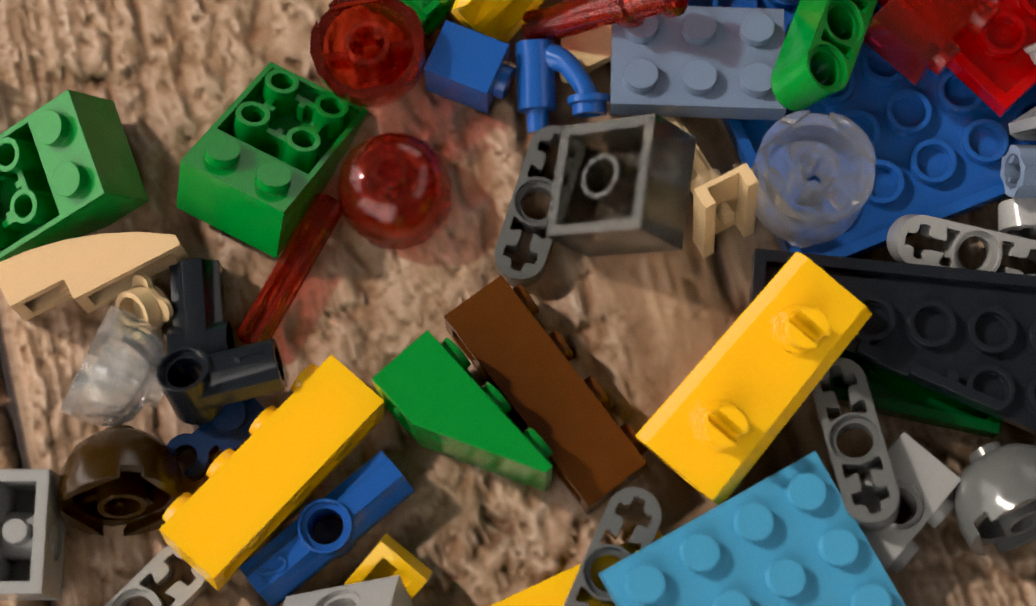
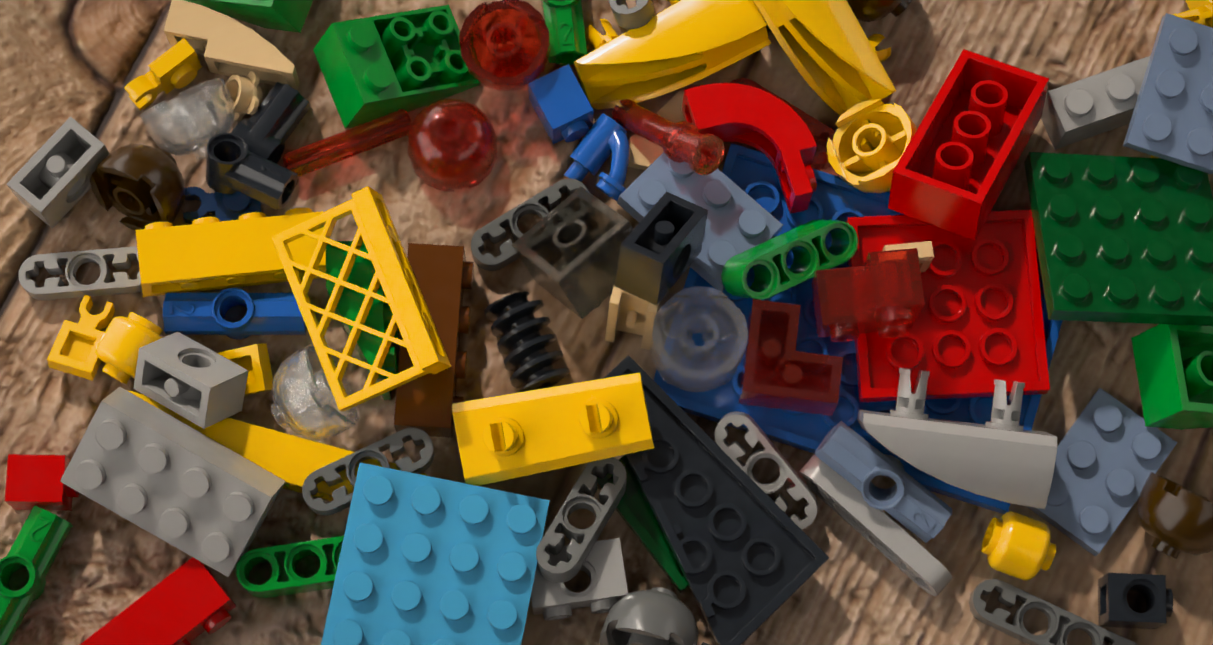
camera: 35 degrees right, 0 degrees up
none -> yellow plate [124,38,202,111]
none -> yellow fence [271,186,451,412]
none -> clear cylinder [271,344,360,440]
none -> black piece [484,291,570,393]
none -> black brick [615,192,708,306]
none -> clear red brick [739,299,843,416]

